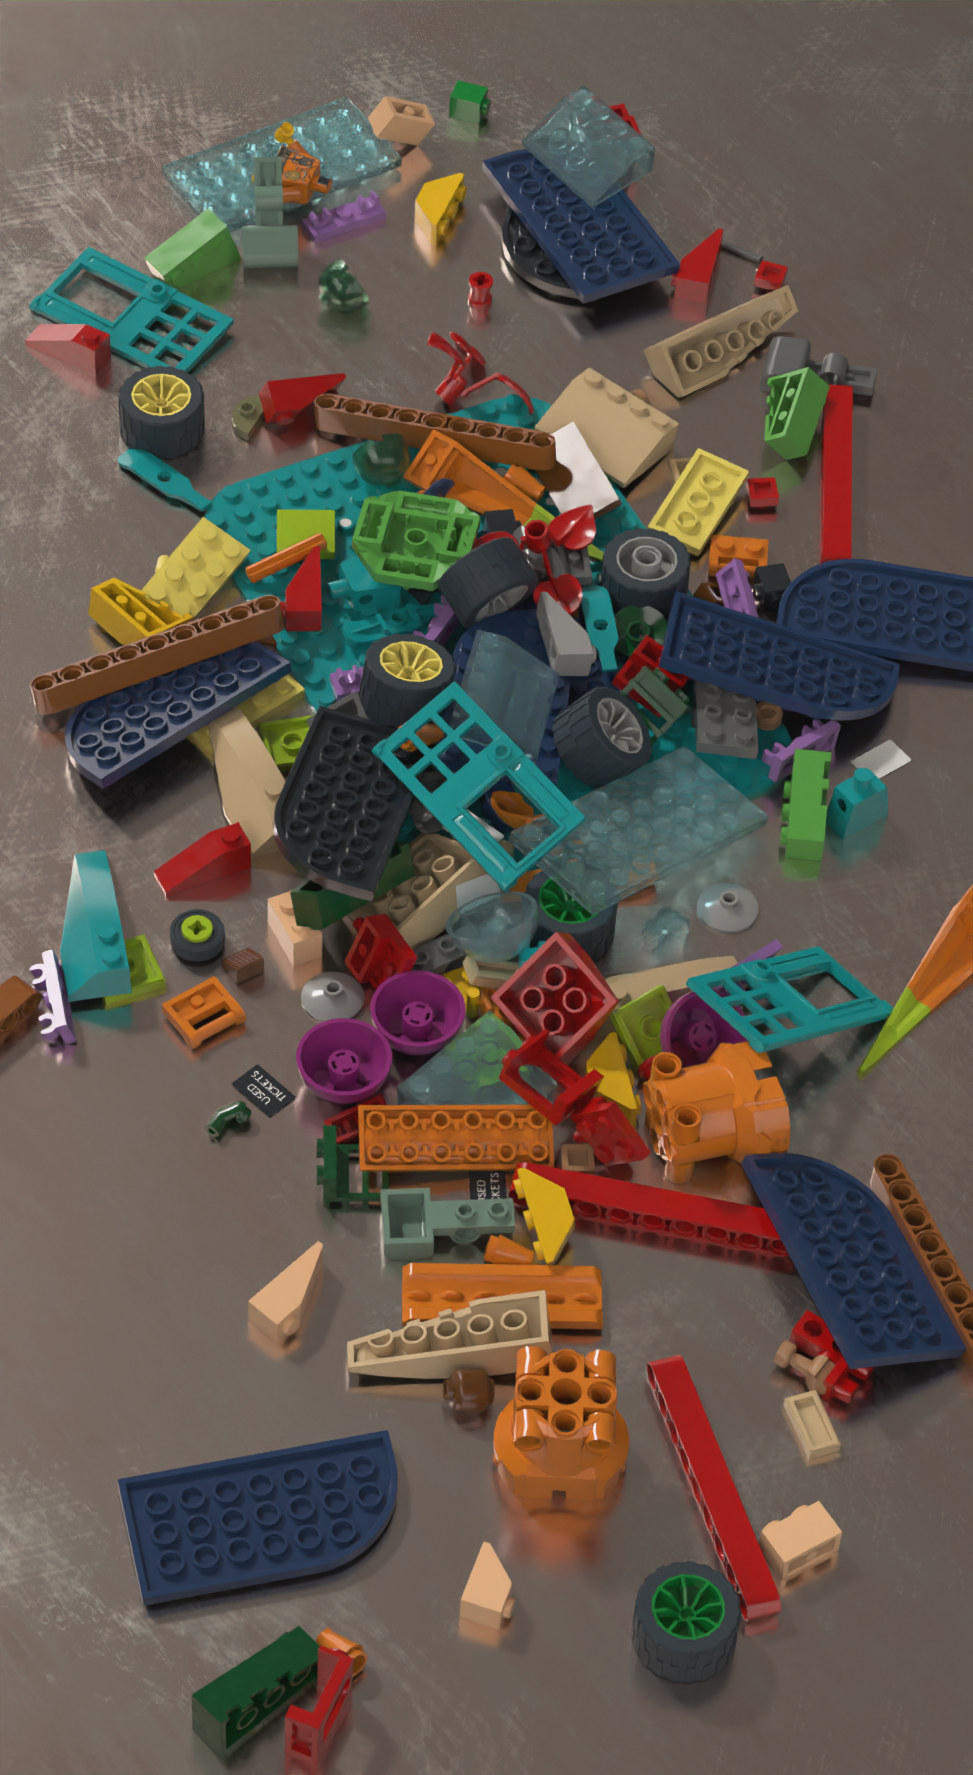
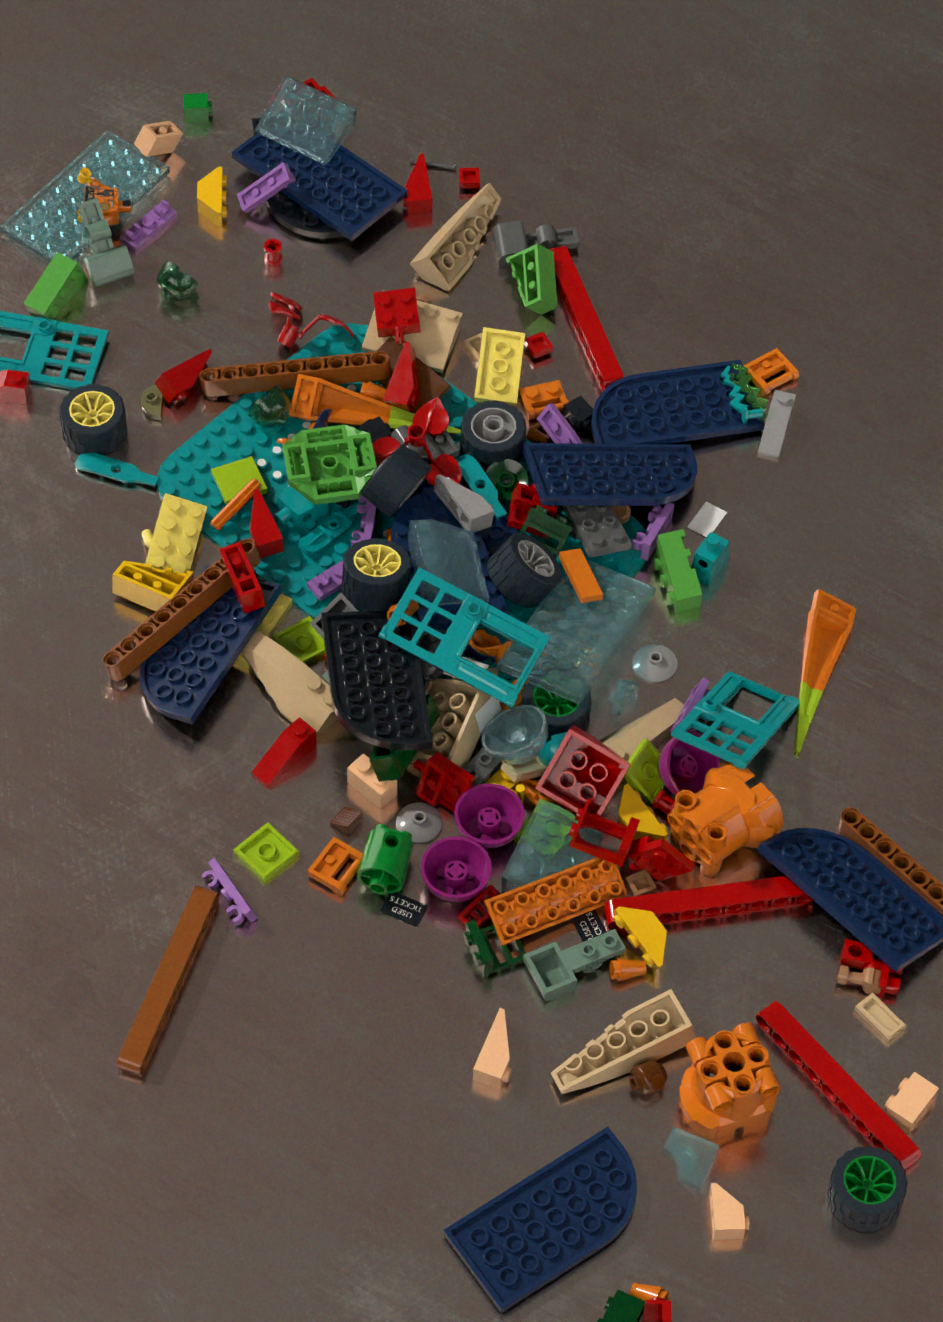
camera: 20 degrees left, 5 degrees up
teal wedge [60,850,131,1002] -> none
black wheel [169,909,225,962] -> none
dark green arm [205,1100,252,1137] -> none
orange plate [402,1263,603,1329] -> none
none -> red slope [219,542,265,614]
none -> medium lavender plate [237,162,295,213]
none -> green cylinder [357,824,413,894]
none -> red plate [373,287,421,345]
none -> red slope [383,341,420,413]
none -> orange tile [559,548,603,603]
none -> clear light blue tile [663,1127,719,1190]

